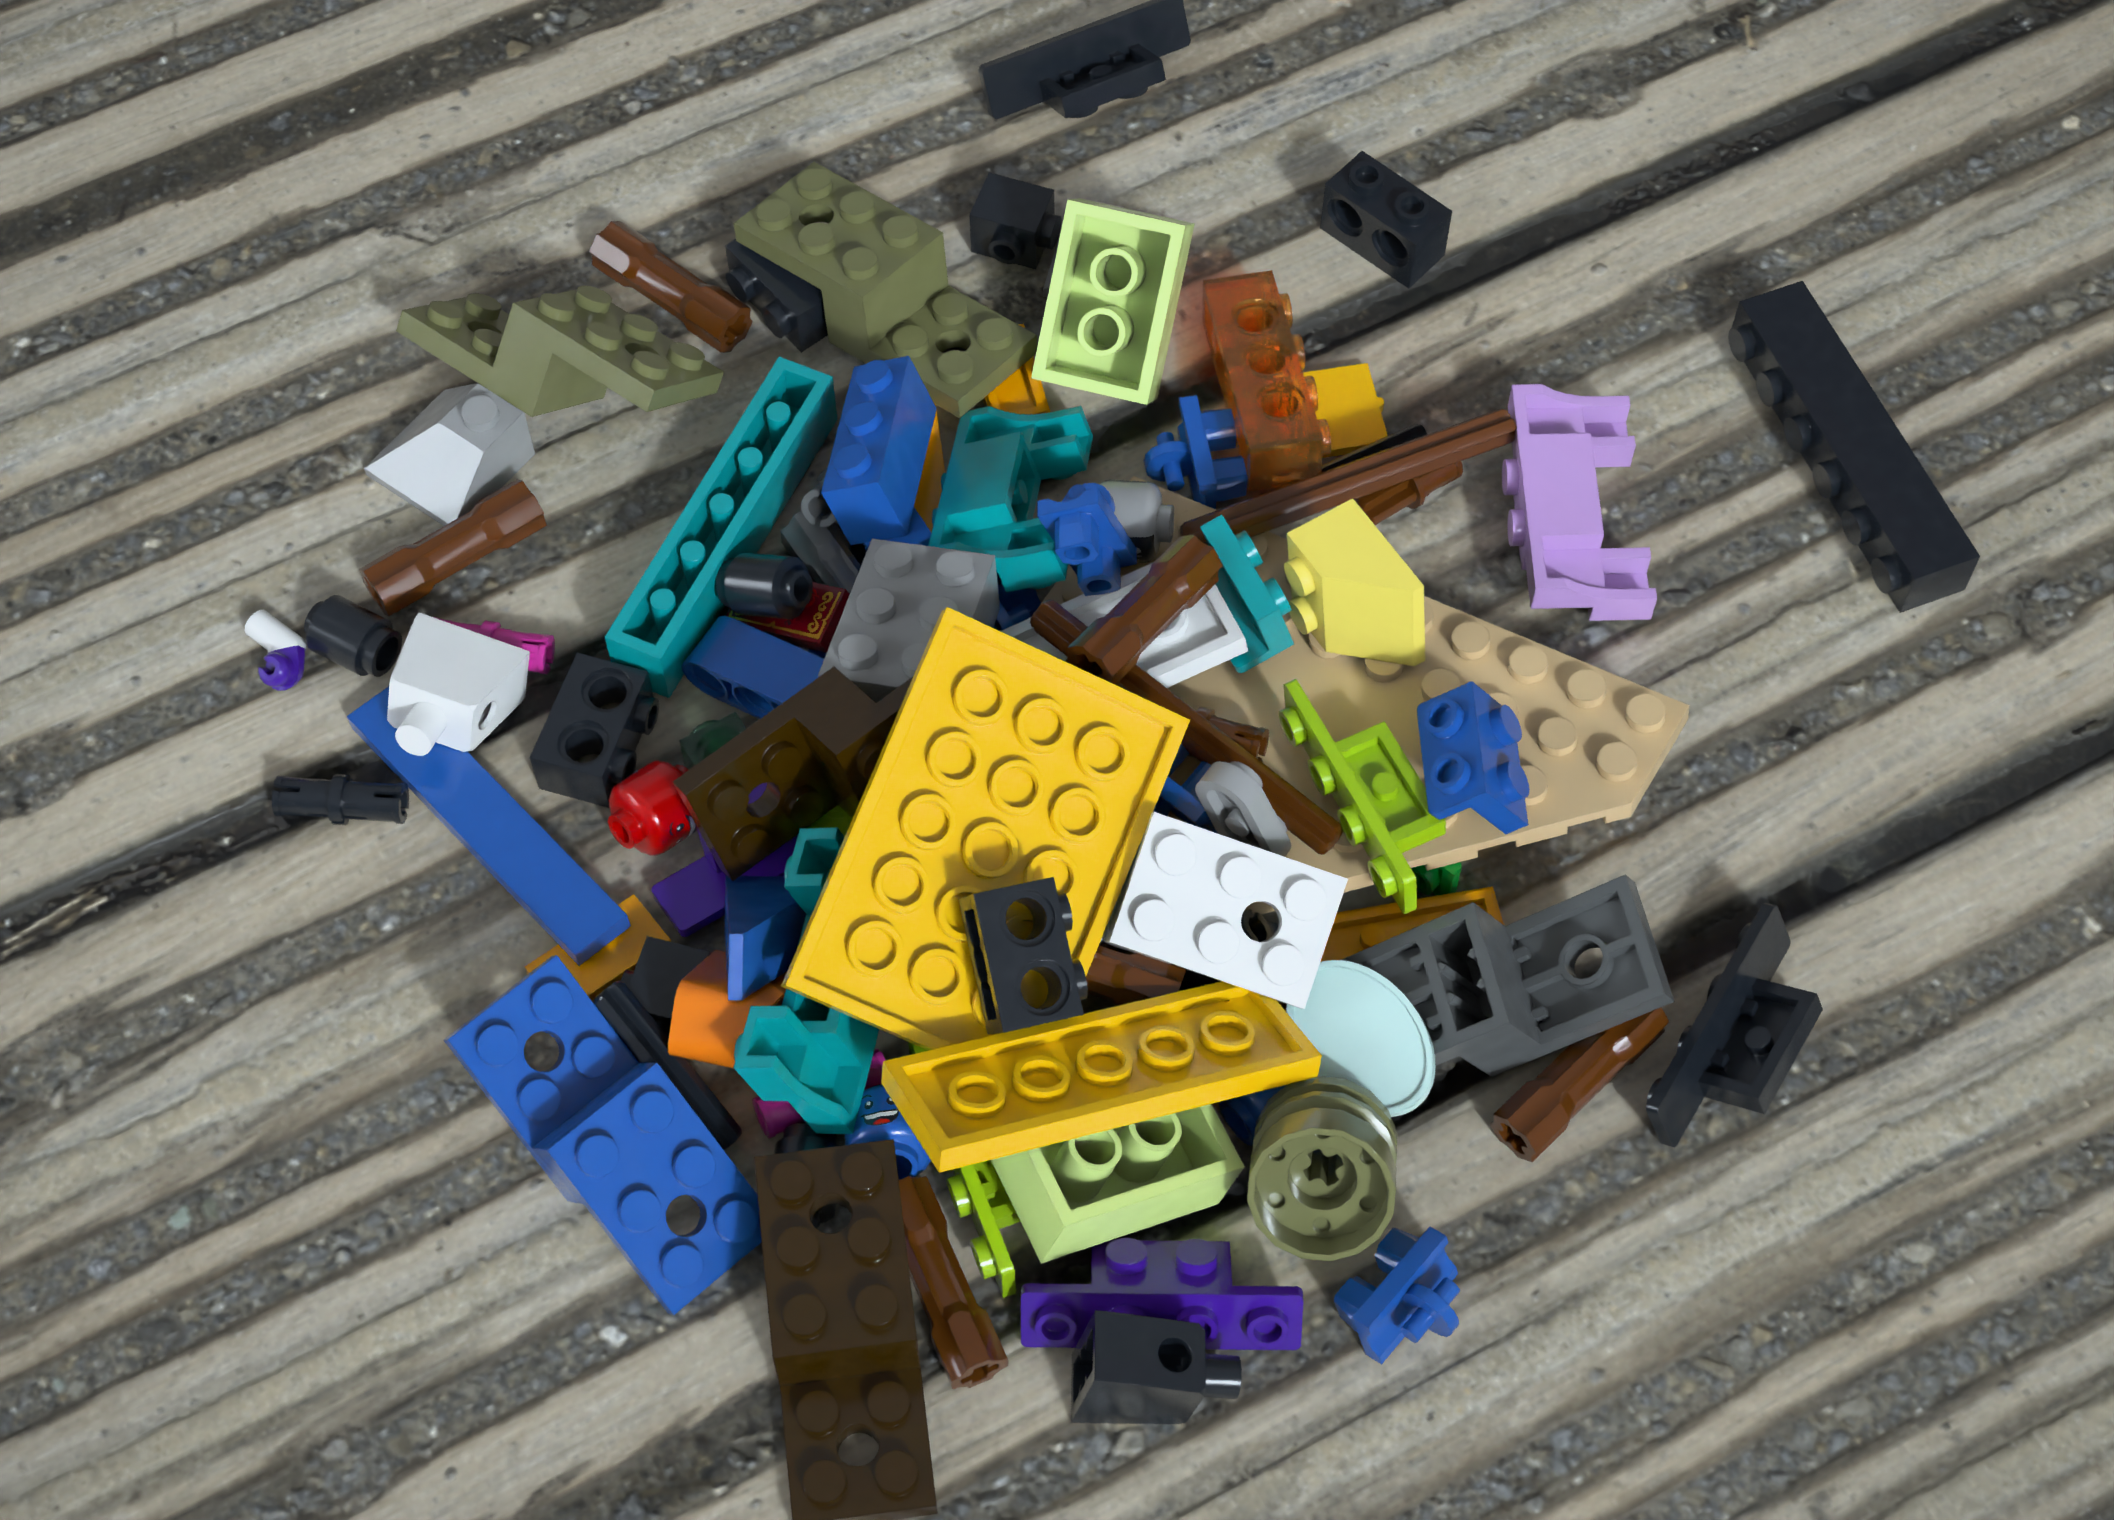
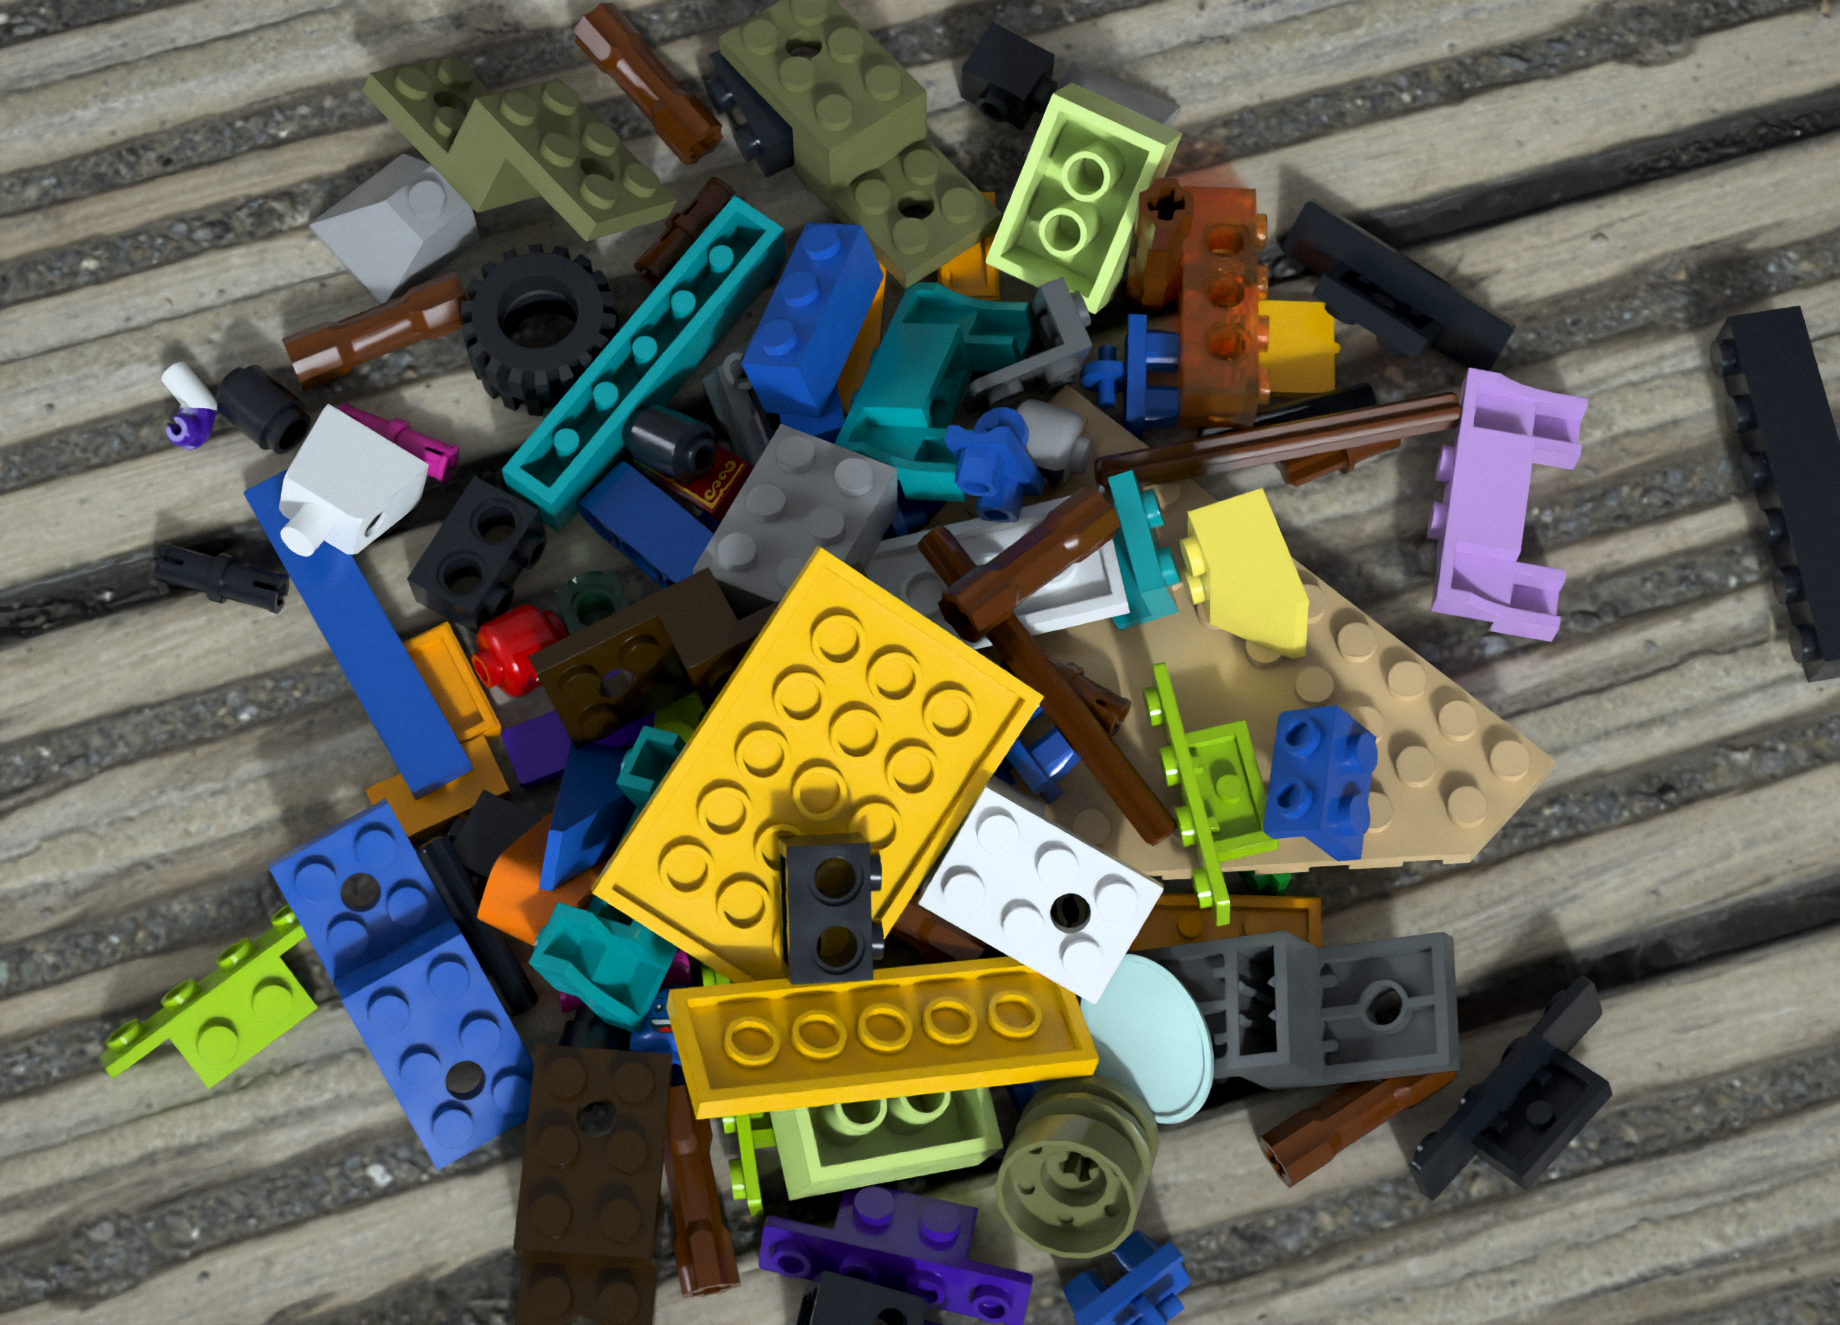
camera: 10 degrees right, 10 degrees up
light grey plate [1195,761,1291,857] -> none
black brick [1320,151,1452,289] -> none
none -> lime bracket [100,904,318,1089]
none -> light orange tile [402,621,503,745]
none -> black tyre [460,244,620,416]
none -> reddish brown pin [634,177,739,288]
none -> dark grey bracket [962,277,1093,415]
none -> reddish brown axle [1125,178,1194,312]
none -> black bracket [1281,199,1516,371]

